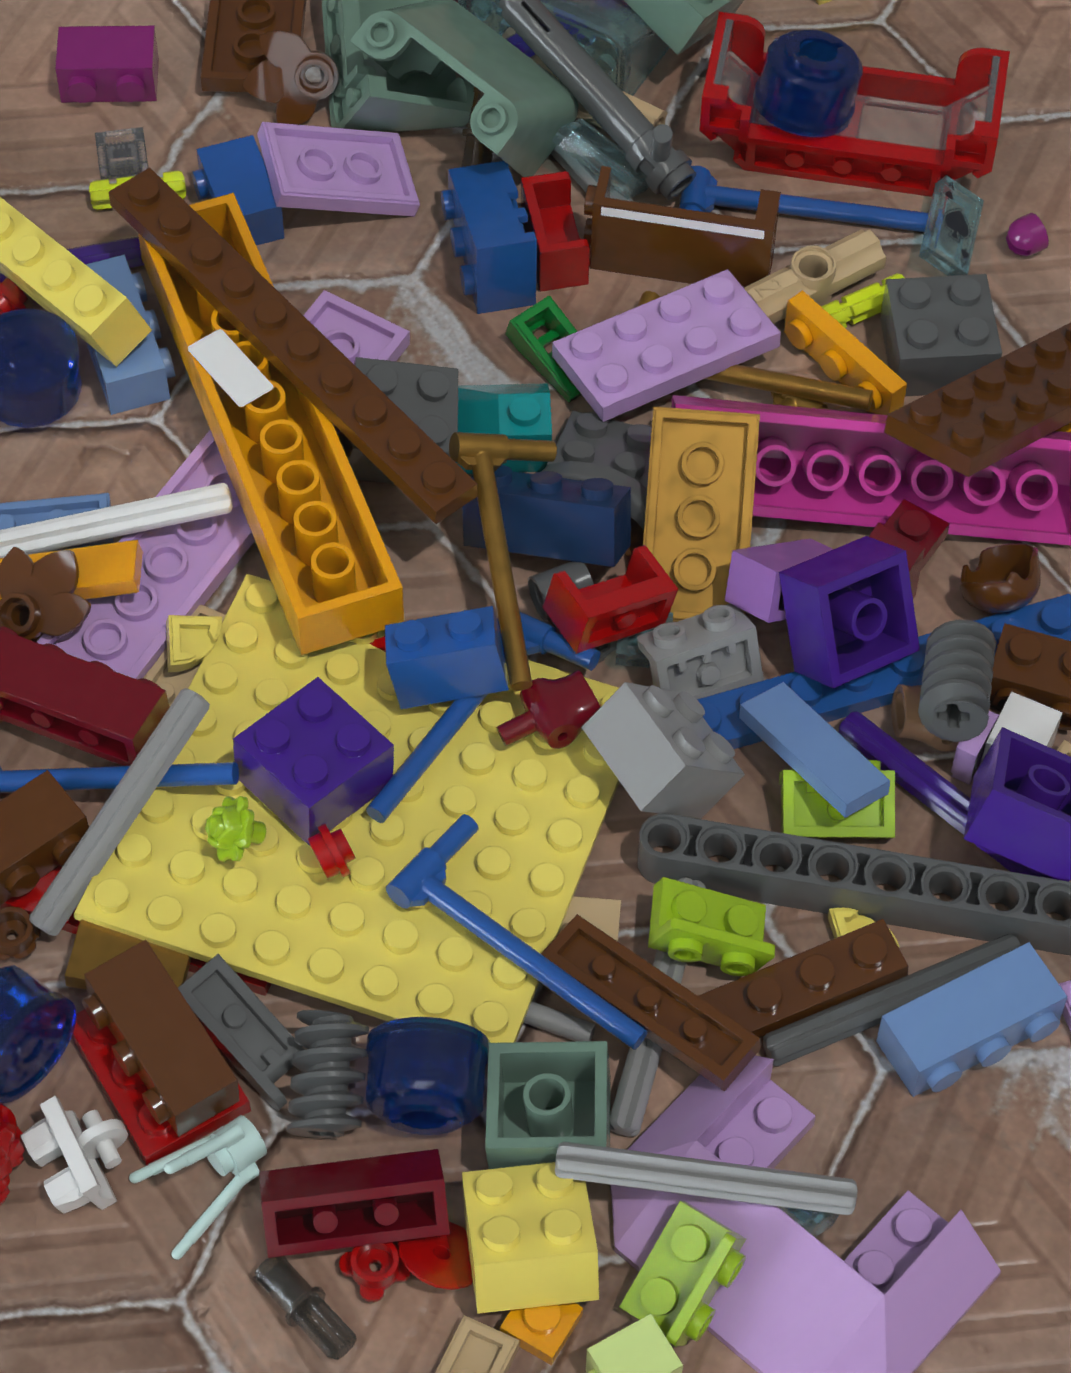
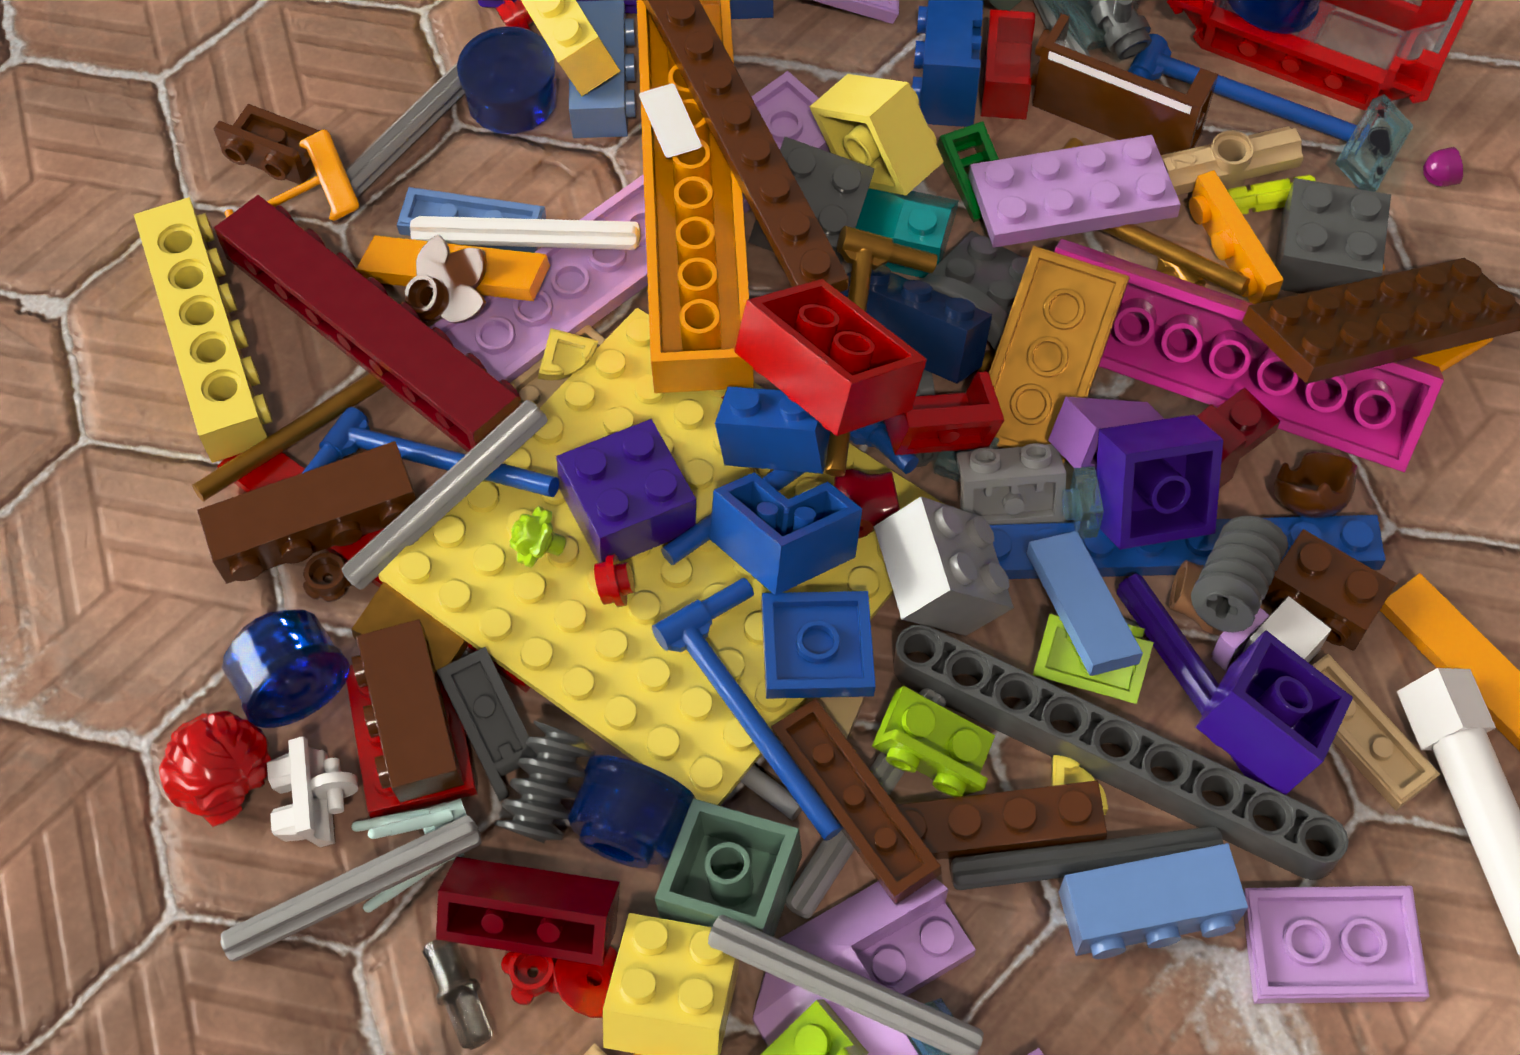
camera: 20 degrees right, 5 degrees up
none -> light grey axle [220,816,482,962]
none -> blue brick [709,472,862,596]
none -> red brick [734,279,927,436]
none -> blue plate [761,591,876,699]
none -> light yellow brick [809,74,944,196]
none -> clear light blue plate [1062,466,1104,539]

